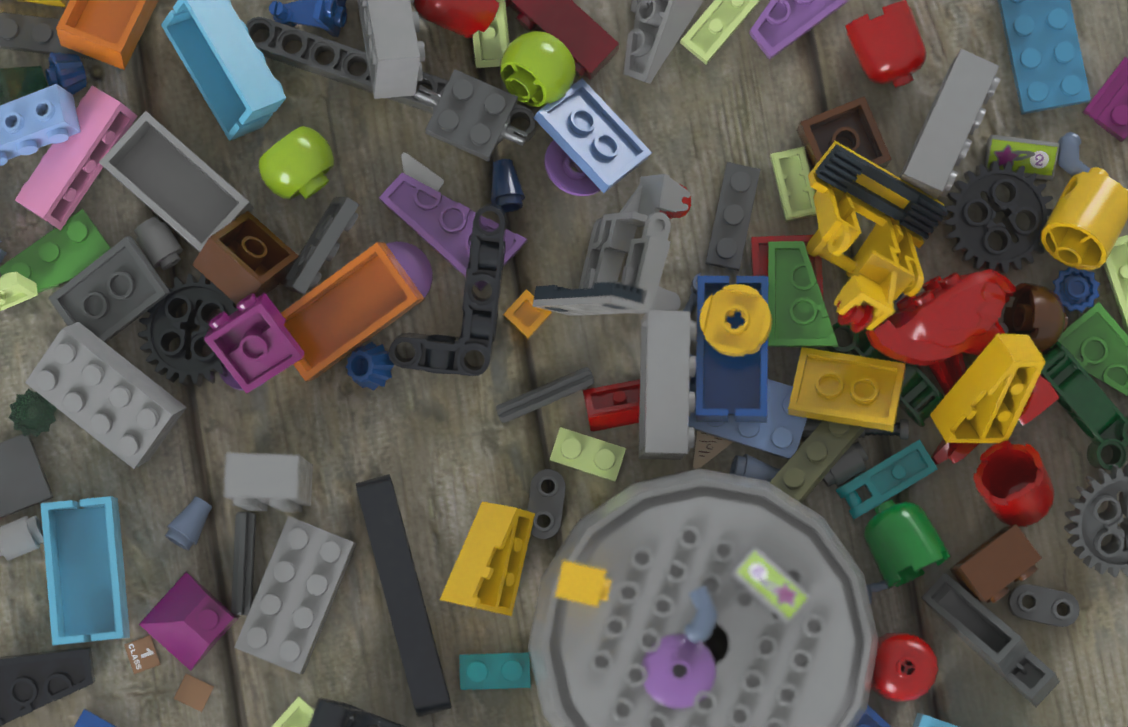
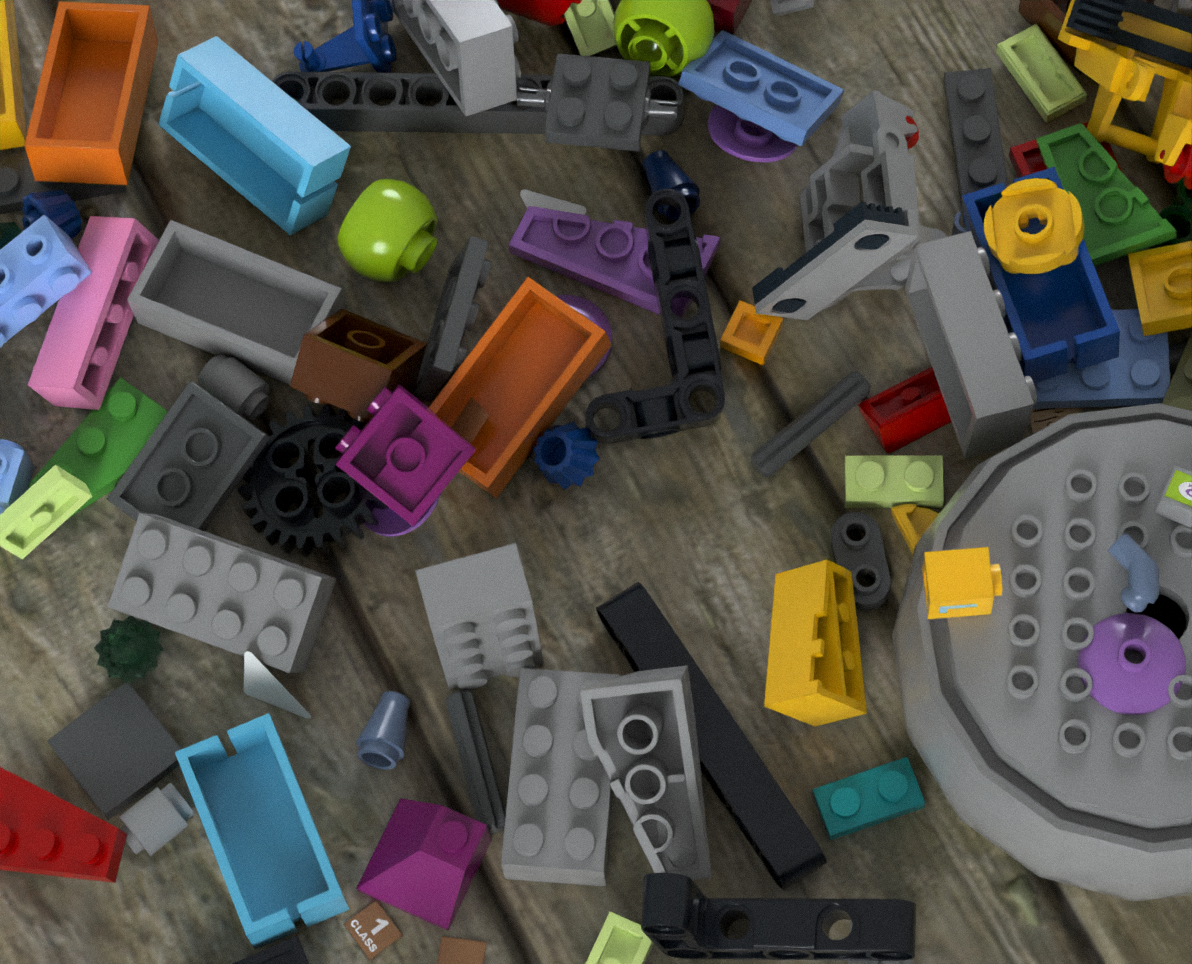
camera: 10 degrees left, 15 degrees down
none -> white sticker [244,651,311,719]
none -> medium nougat sticker [451,397,489,444]
none -> light grey wedge [580,665,711,880]
none -> yellow tile [891,504,939,555]

